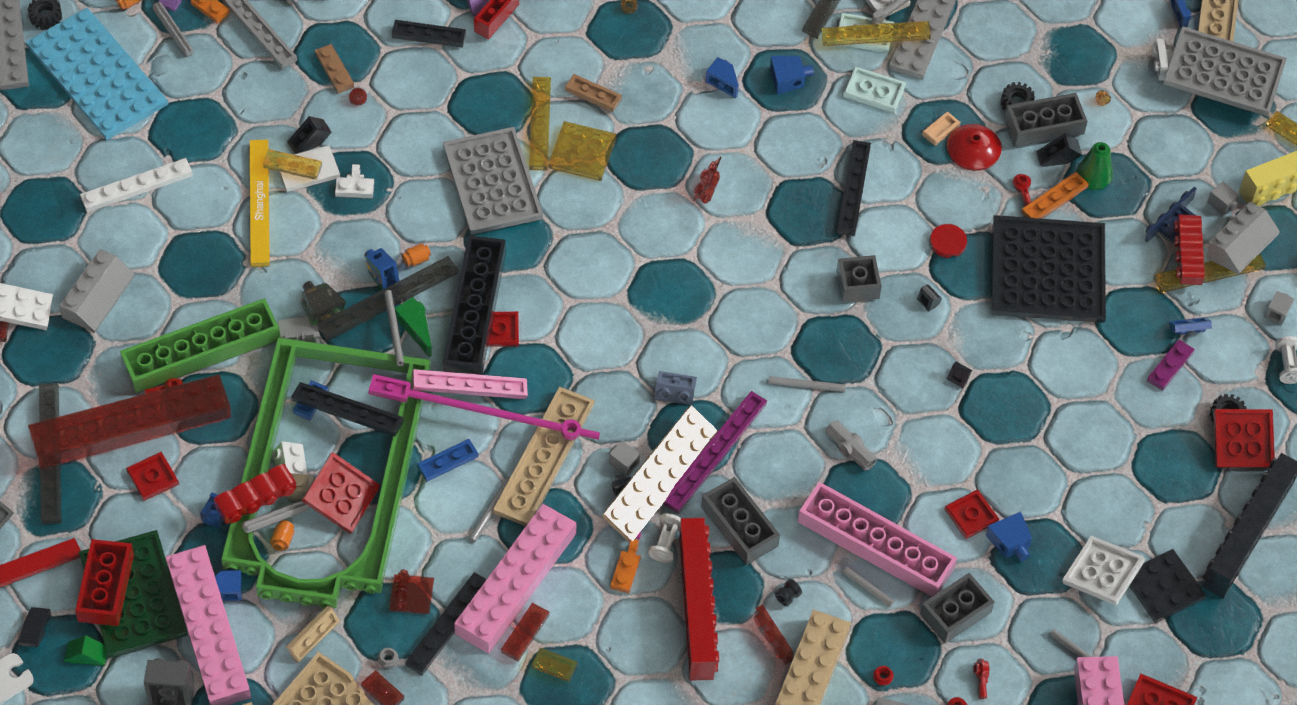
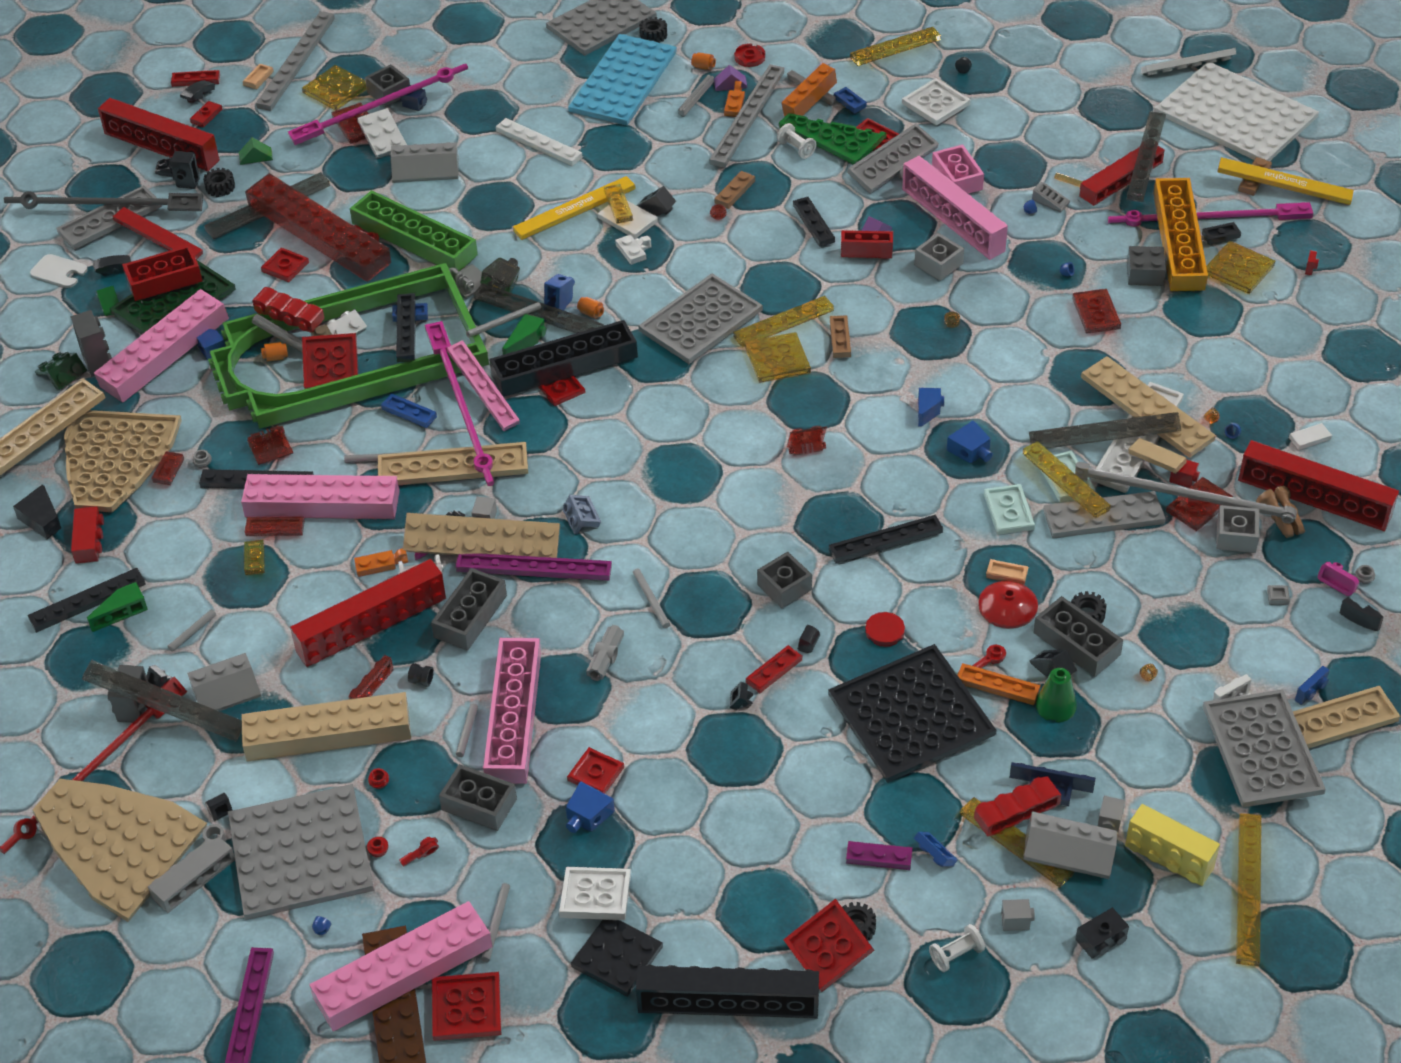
camera: 65 degrees right, 10 degrees down
tan tile [286,606,340,663] -> none
none -> red tile [746,645,803,694]

